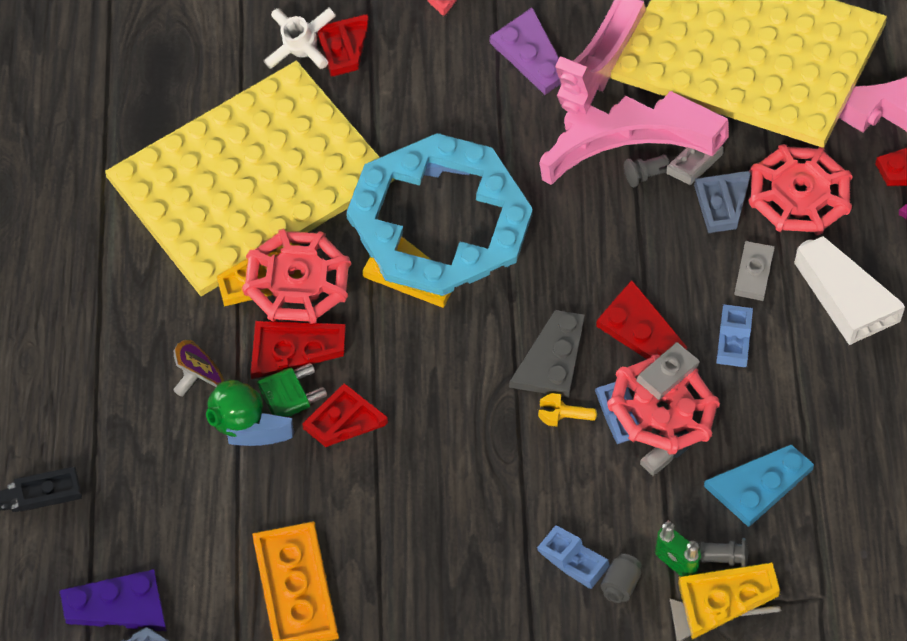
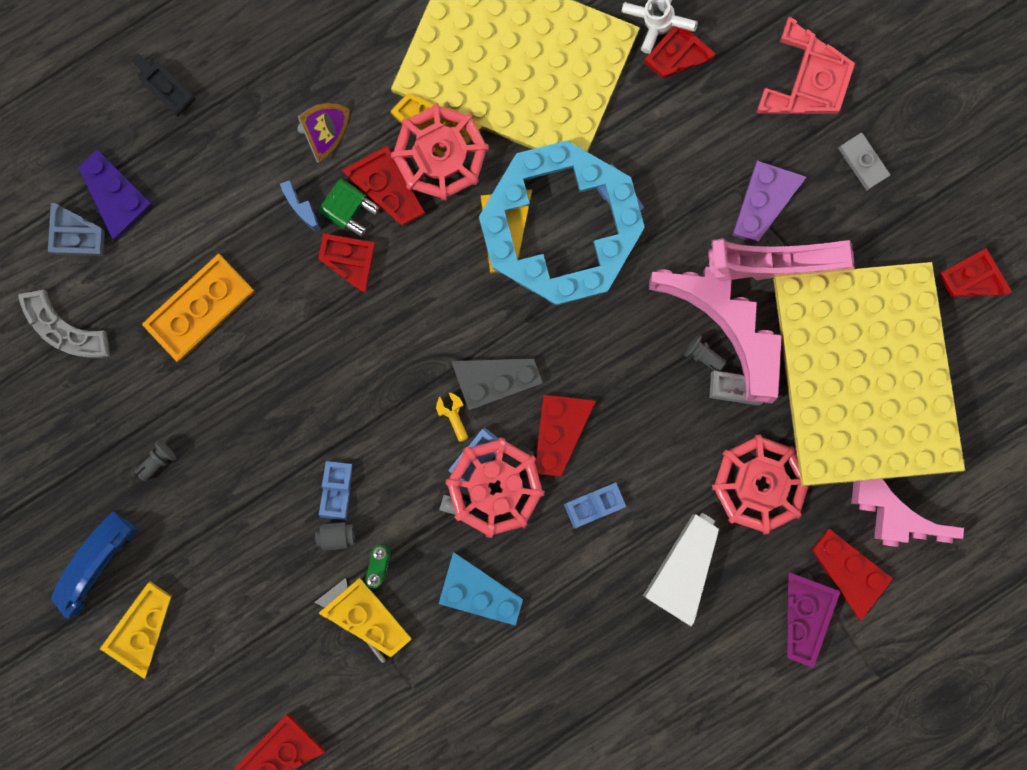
camera: 60 degrees right, 25 degrees up
green plant [206,380,263,437] -> none
light grey plate [636,342,700,400] -> none
sand blue wing [694,171,750,233] -> none
dark grey pin [700,538,749,567] -> none
light grey plate [734,241,774,301] -> none

